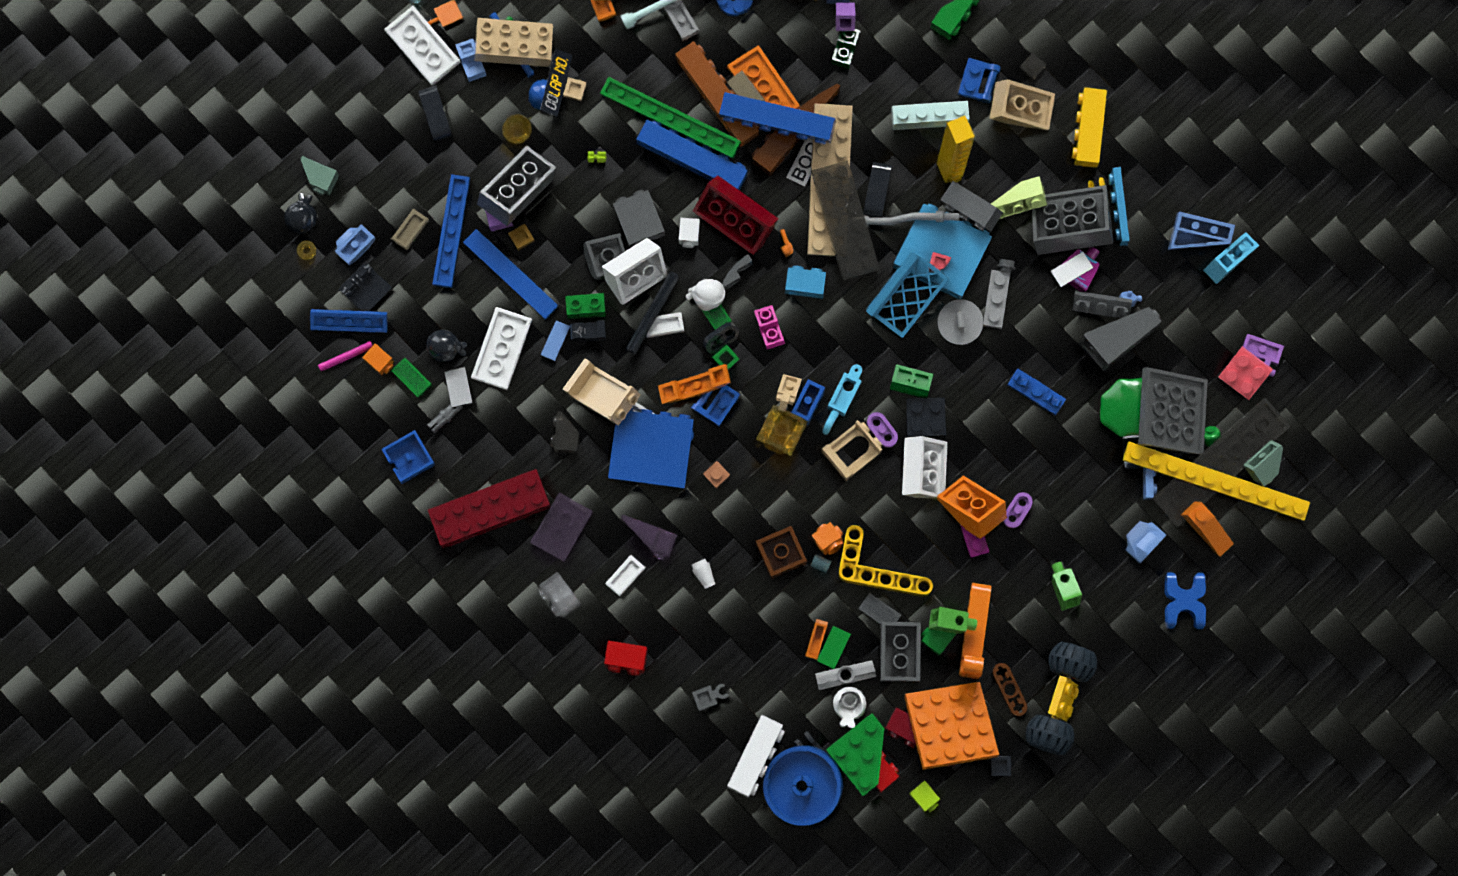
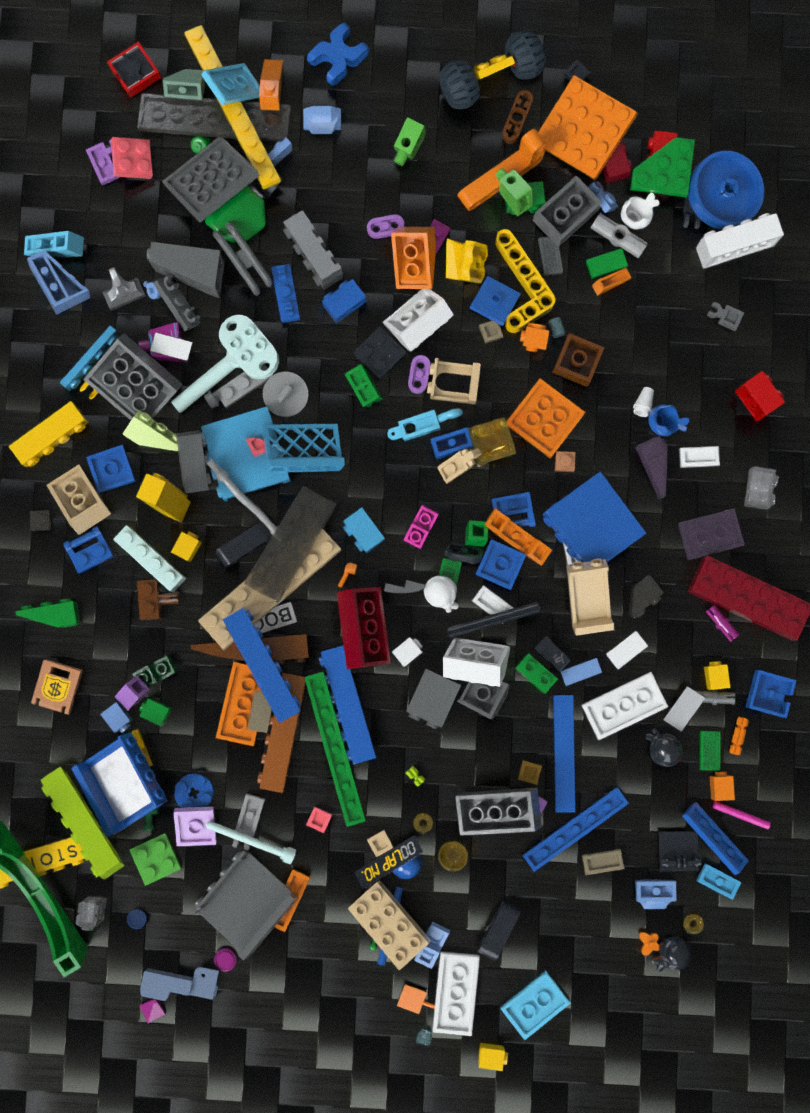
camera: 135 degrees left, 5 degrees up
sand green slope [301,156,339,196] -> none
lime brick [909,781,940,812] -> none
none -> blue plate [86,445,136,494]
none -> piece [103,267,146,311]
none -> piece [107,42,161,98]
none -> reddish brown brick [137,580,180,621]
none -> green brick [139,698,172,726]
none -> light aqua piece [171,315,279,413]
none -> yellow brick [171,531,201,562]
none -> medium azure tile [201,63,260,105]
none -> dark grey piece [213,222,273,296]
none -> wedge [283,210,343,290]
none -> coral tile [306,807,332,833]
none -> blue brick [322,279,367,324]
none -> clear yellow plate [413,813,433,833]
none -> yellow piece [446,239,488,283]
none -> blue plate [470,276,521,326]
none -> blue plate [475,539,526,590]
none -> yellow brick [478,1043,508,1071]
none -> dark tan tile [479,321,503,344]
none -> medium azure tile [500,970,571,1040]
none -> orange plate [505,379,586,458]
none -> medium blue plate [588,181,618,213]
none -> white sticker [606,631,648,669]
none -> orange piece [639,932,659,956]
none -> blue hat [648,404,689,436]
none -> dark azure plate [696,863,741,900]
none -> yellow brick [704,661,730,690]
none -> magenta pin [706,604,740,642]
none -> orange axle [730,717,749,755]

